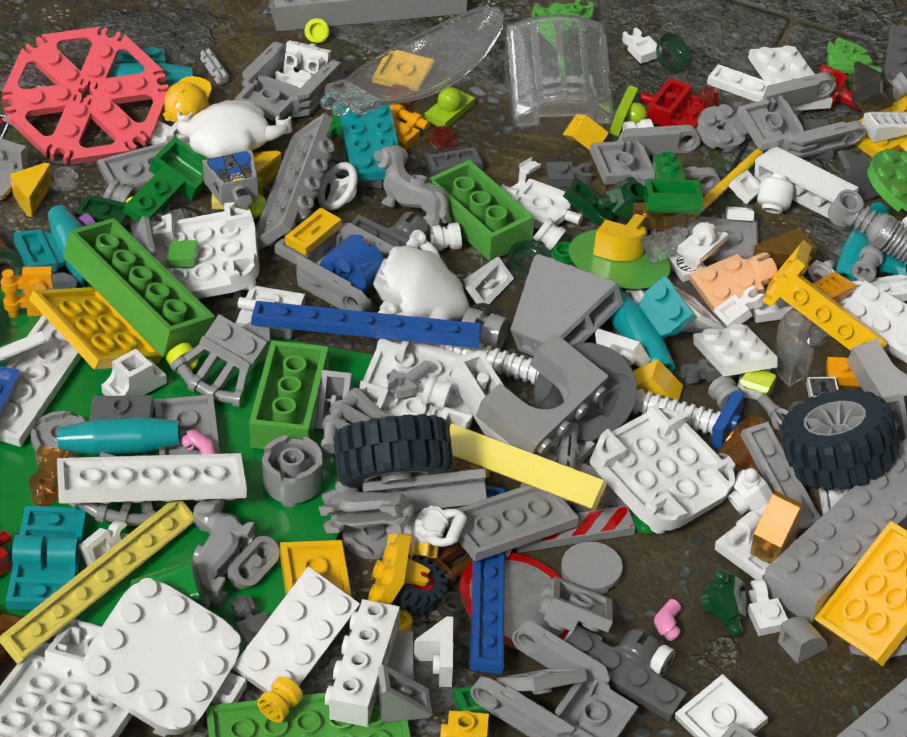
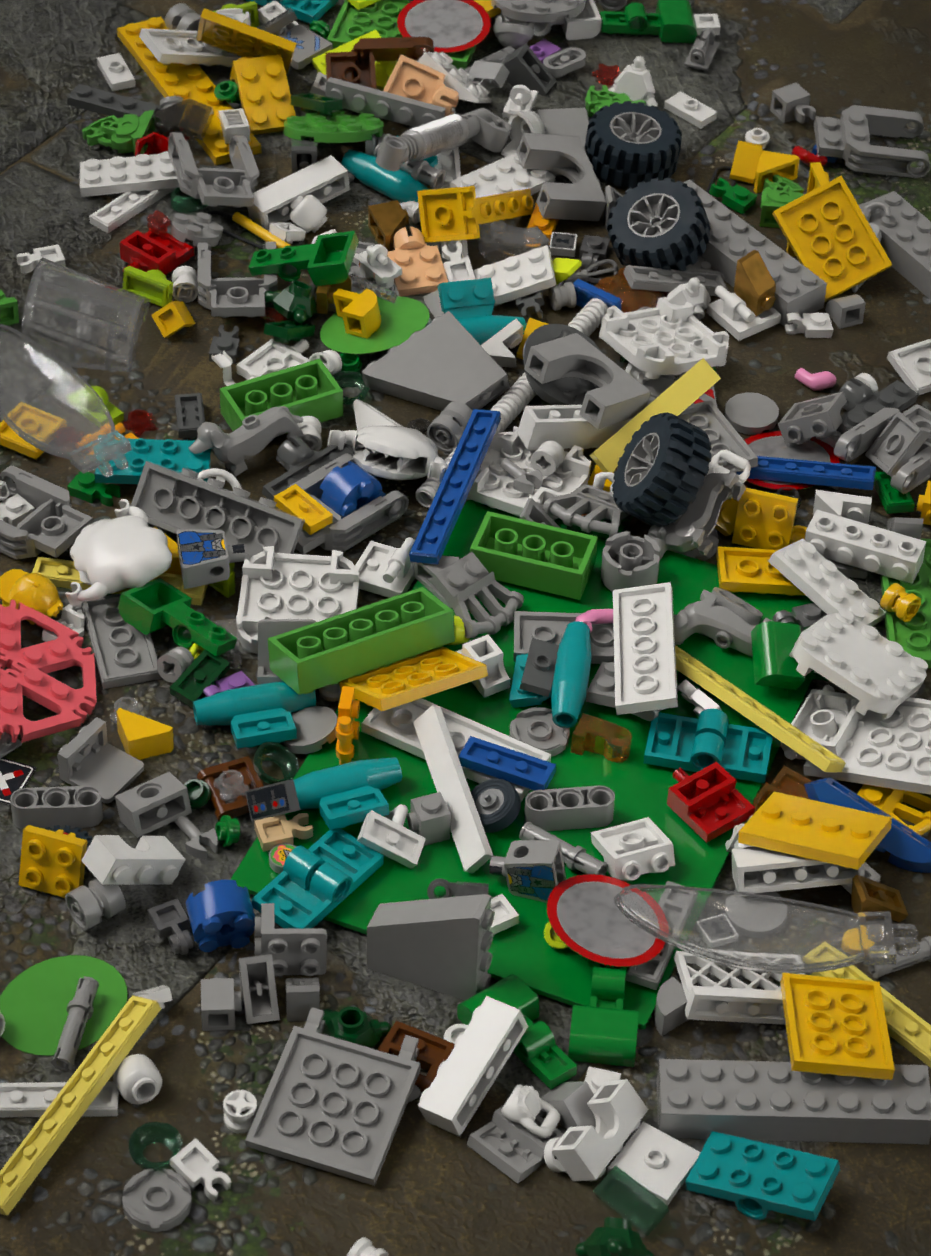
camera: 80 degrees left, 0 degrees up
bright green tile [166,240,200,268] -> none
clear green piece [655,32,690,72] -> none
dark green rock [701,569,747,637] -> none

